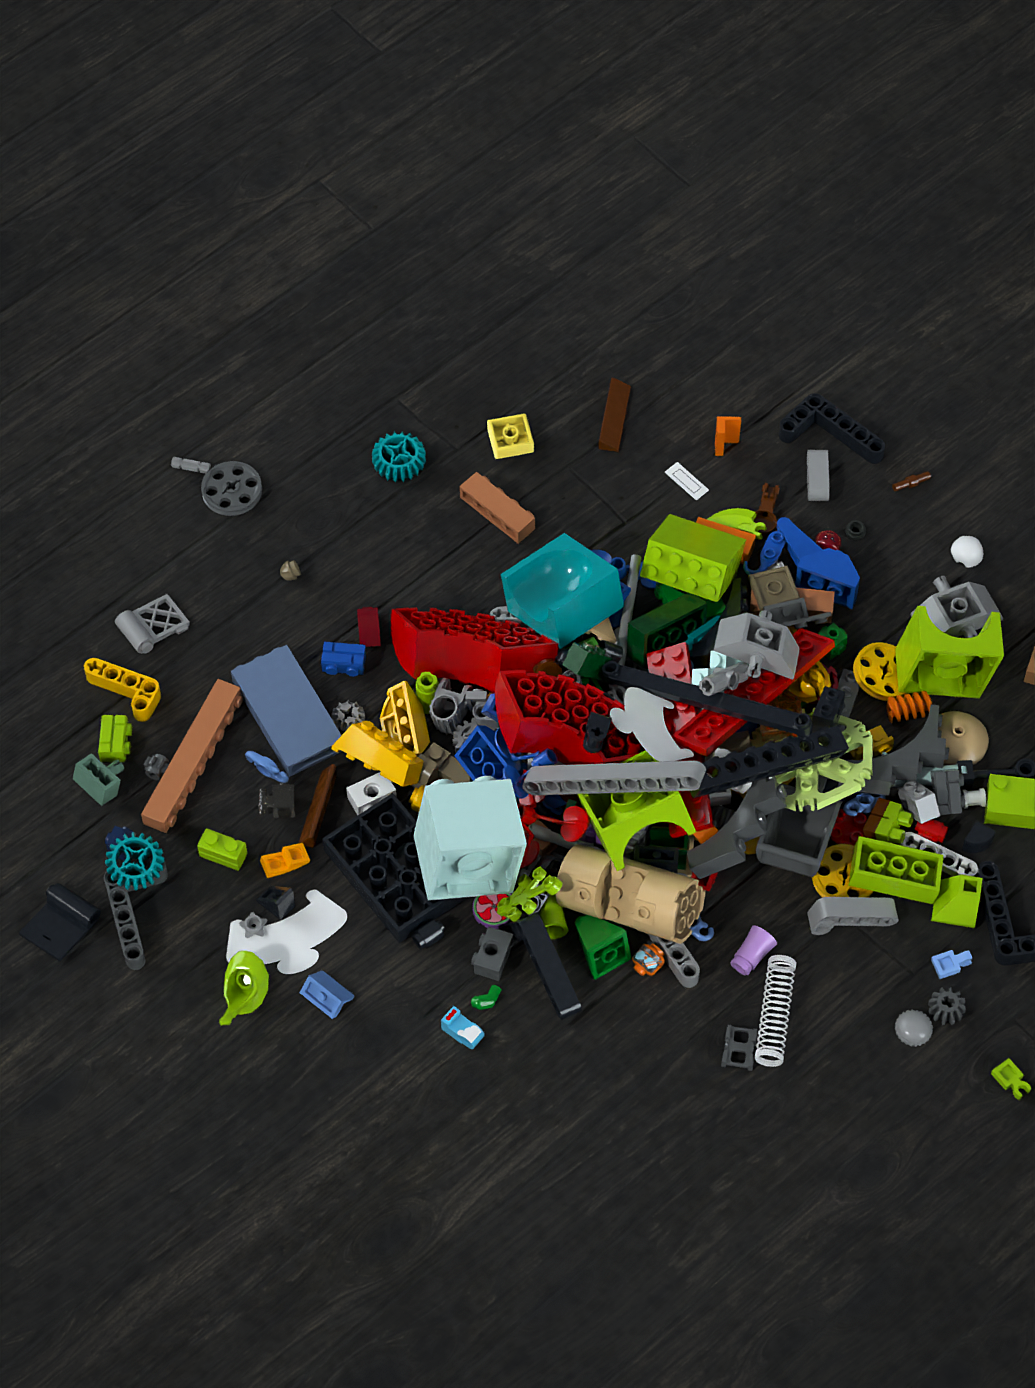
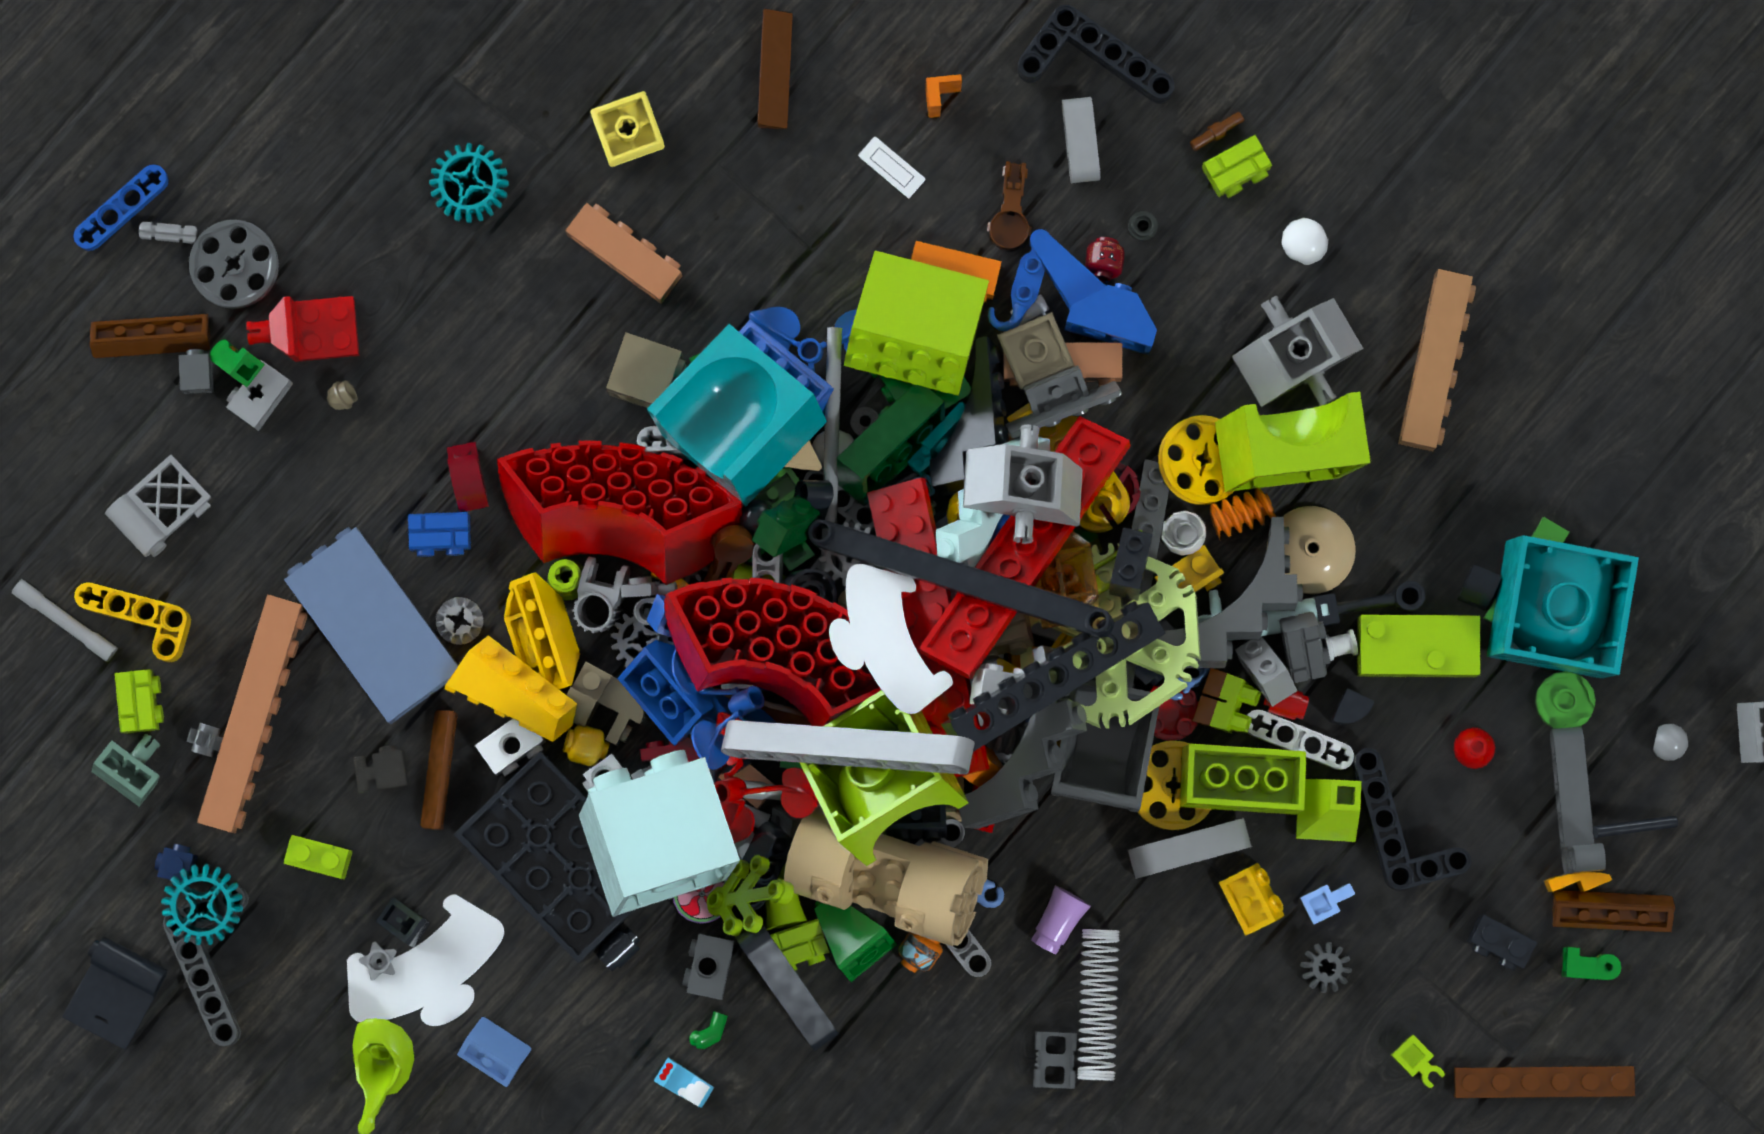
camera: 10 degrees left, 25 degrees up
medium blue piece [245,751,289,783] -> none
light orange slope [260,843,310,878] -> none
black piece [583,711,612,754] -> none
light grey piece [699,662,750,696] -> none
lime piece [707,508,767,540] -> none
green brick [818,623,848,660] -> none
light grey hat [895,1010,933,1047] -> none
none -> light grey piece [12,579,118,662]
none -> blue beam [74,165,169,251]
none -> reddish brown slope [90,314,210,358]
none -> dark grey brick [179,349,214,394]
none -> green leg [210,340,265,388]
none -> light grey brick [226,360,293,431]
none -> red plate [246,296,359,362]
none -> dark tan brick [606,332,687,408]
none -> lime brick [771,919,830,970]
none -> white hair [1161,510,1206,555]
none -> lime brick [1202,135,1272,198]
none -> yellow bracket [1219,863,1284,936]

